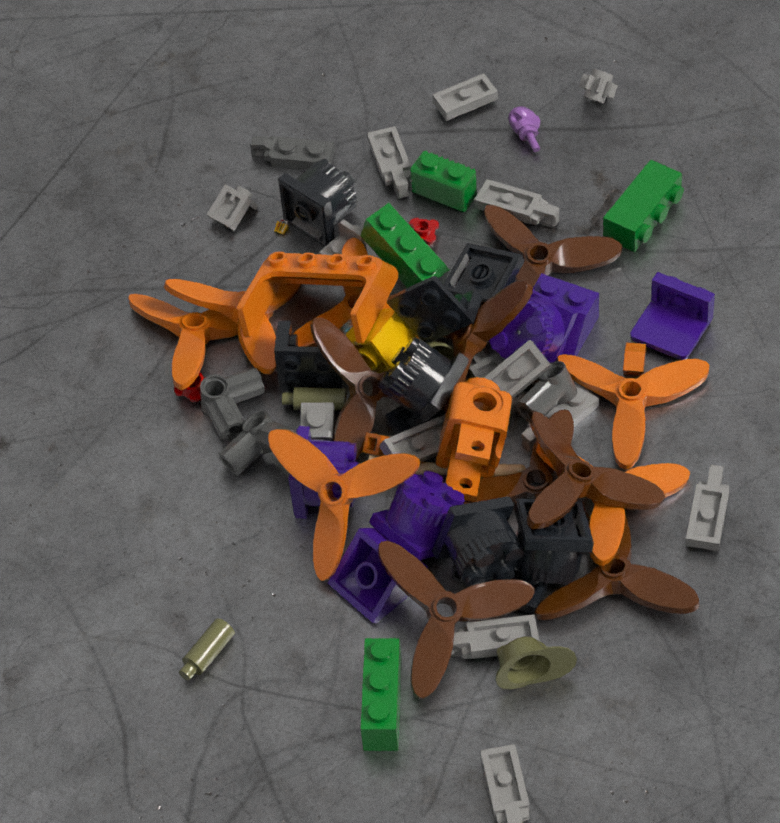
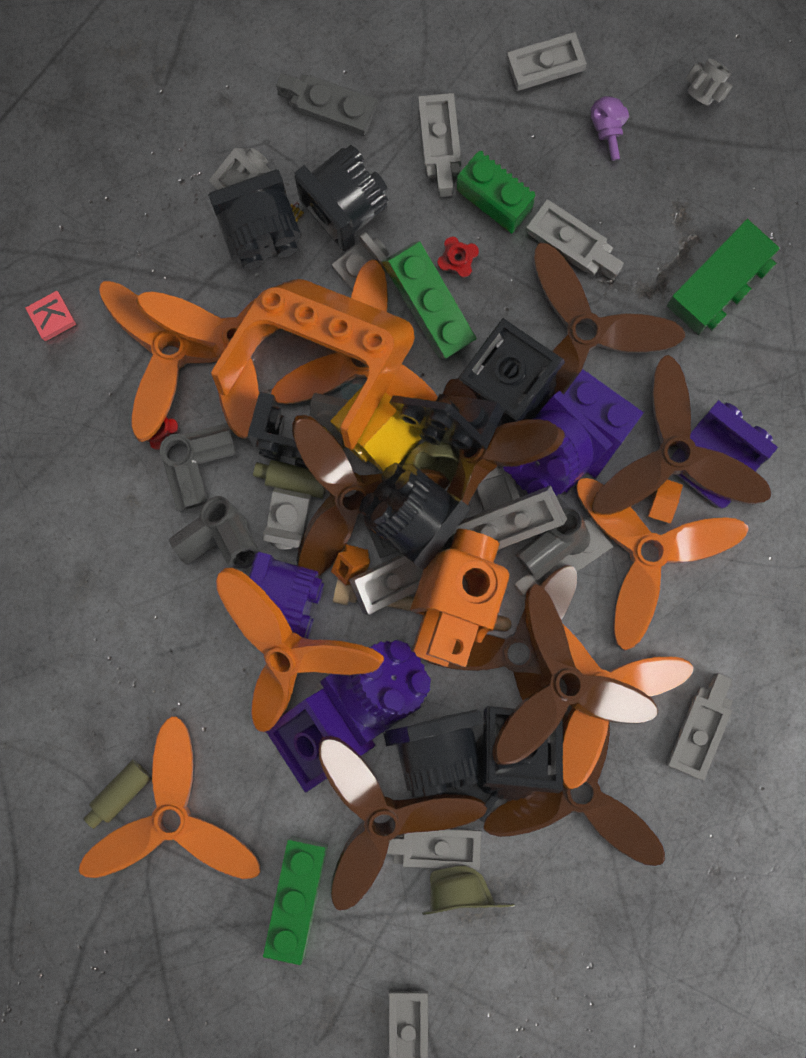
camera: 10 degrees right, 30 degrees up
none -> coral tile [25,291,77,342]
none -> orange piece [79,717,261,879]
none -> black piece [208,169,301,269]
none -> reddish brown piece [592,355,771,515]

